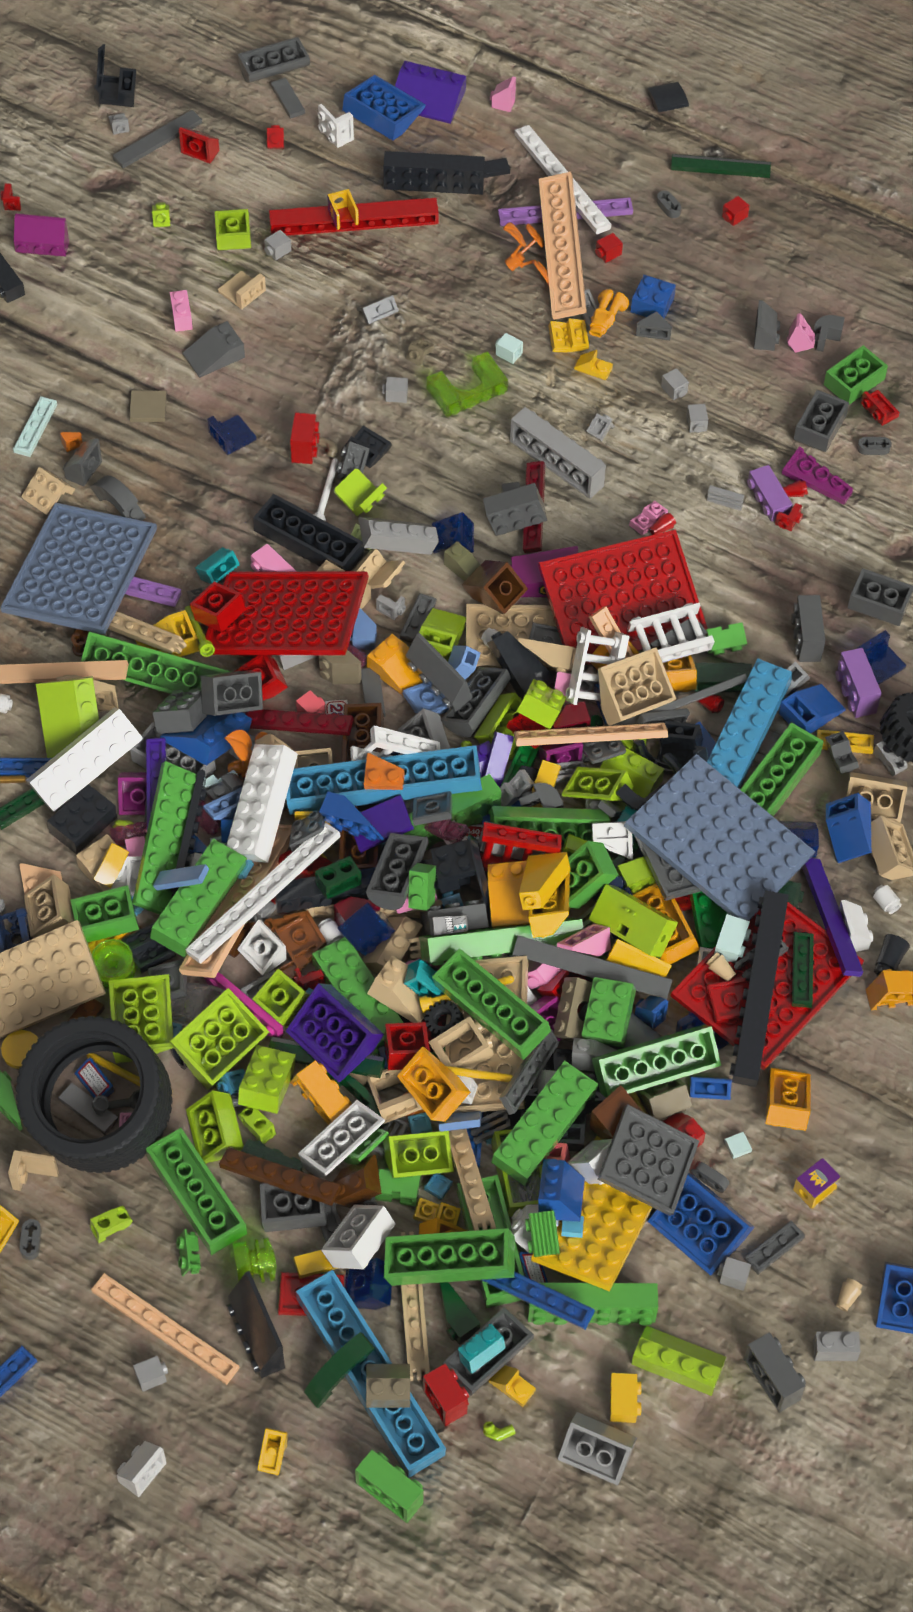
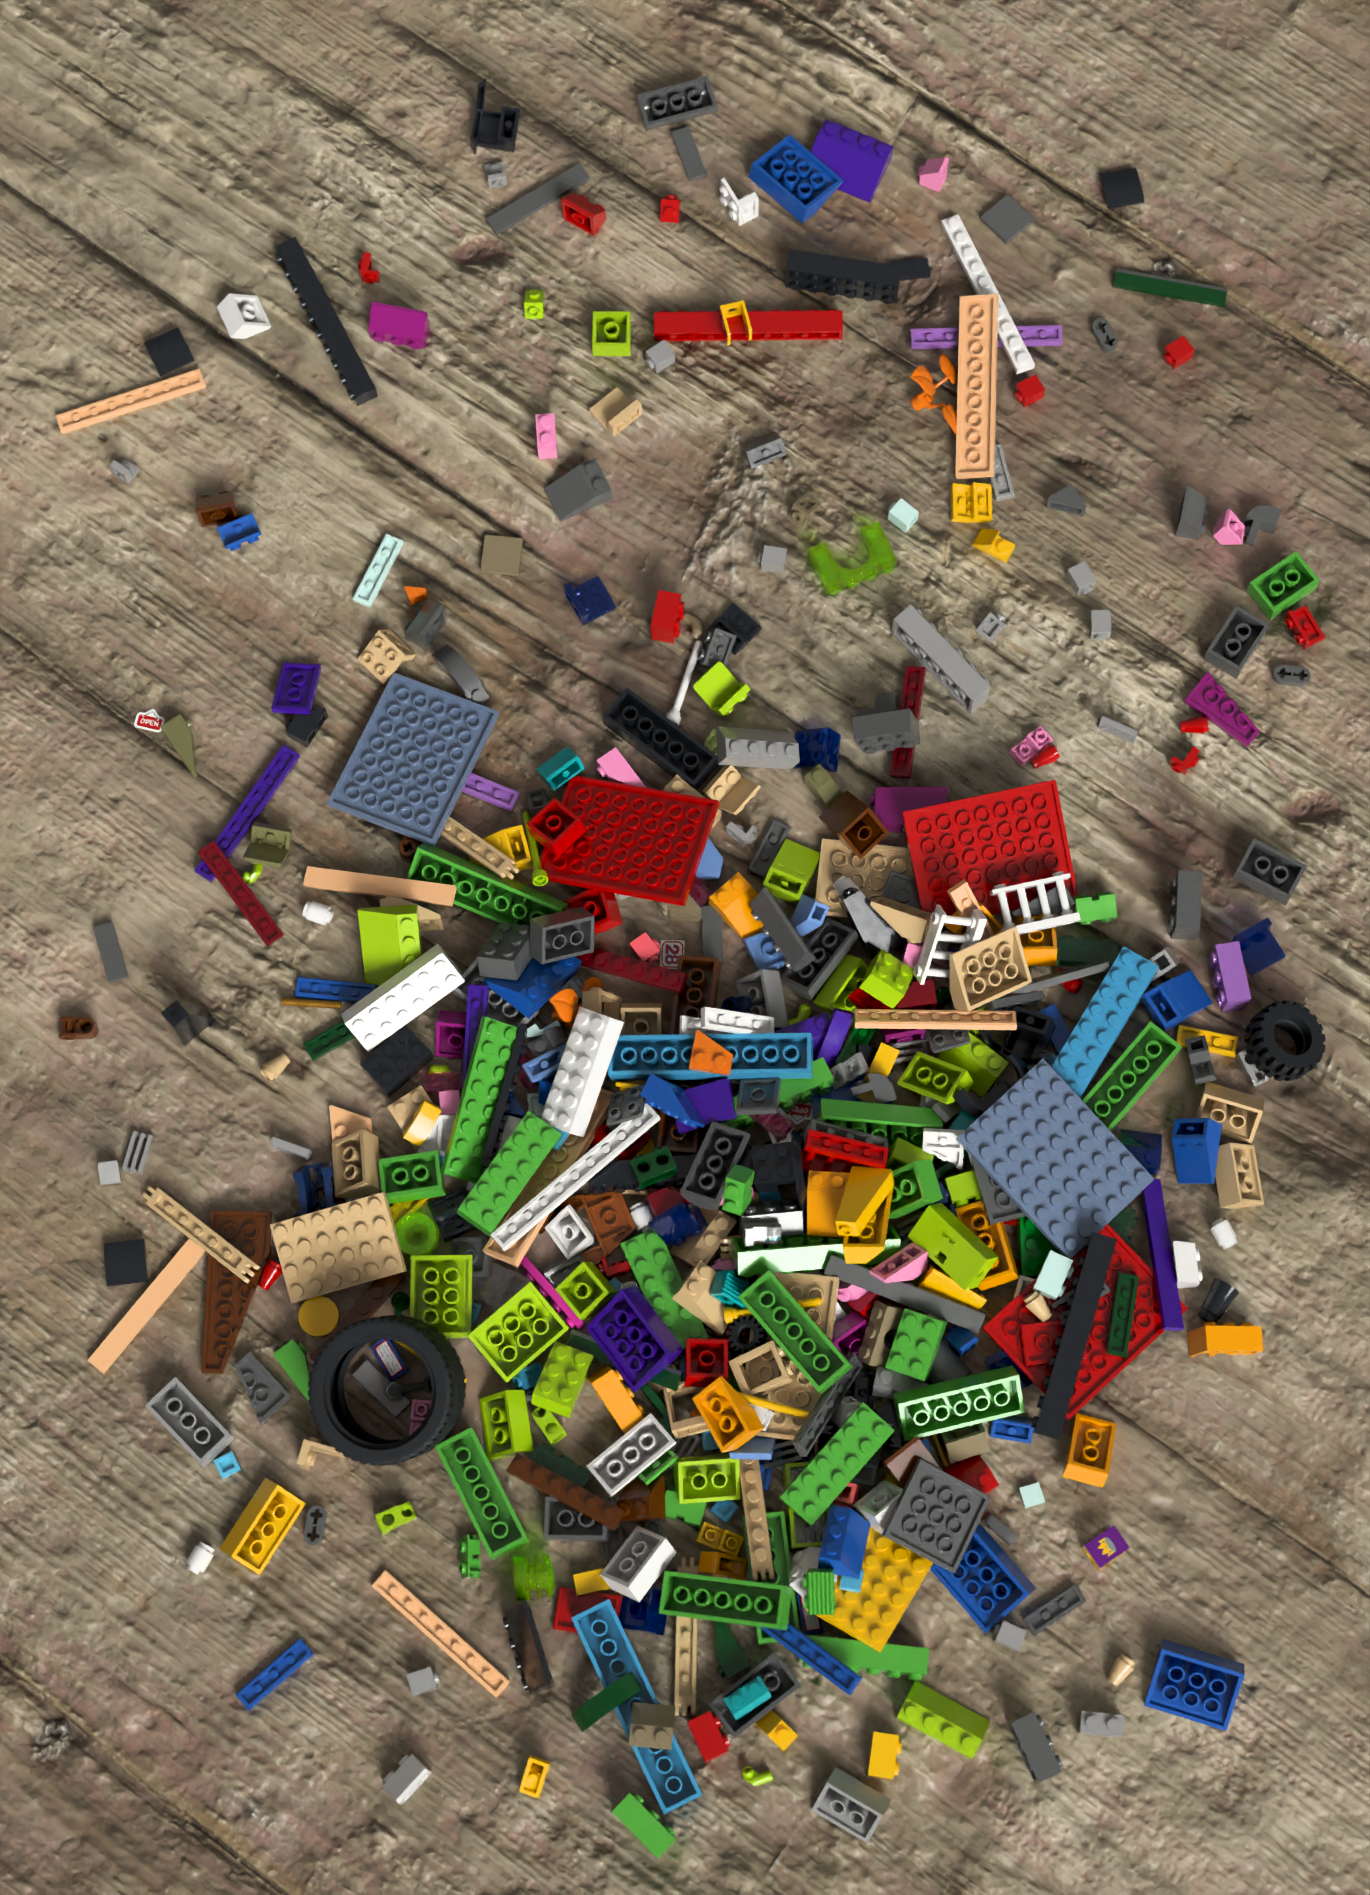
camera: 10 degrees right, 15 degrees up
medium blue tile [153,864,209,890] -> none
light orange piece [589,289,629,337] -> none
blue brick [631,275,676,319] -> none
medium lavender brick [747,465,793,522] -> none
none -> dark grey tile [980,194,1033,244]

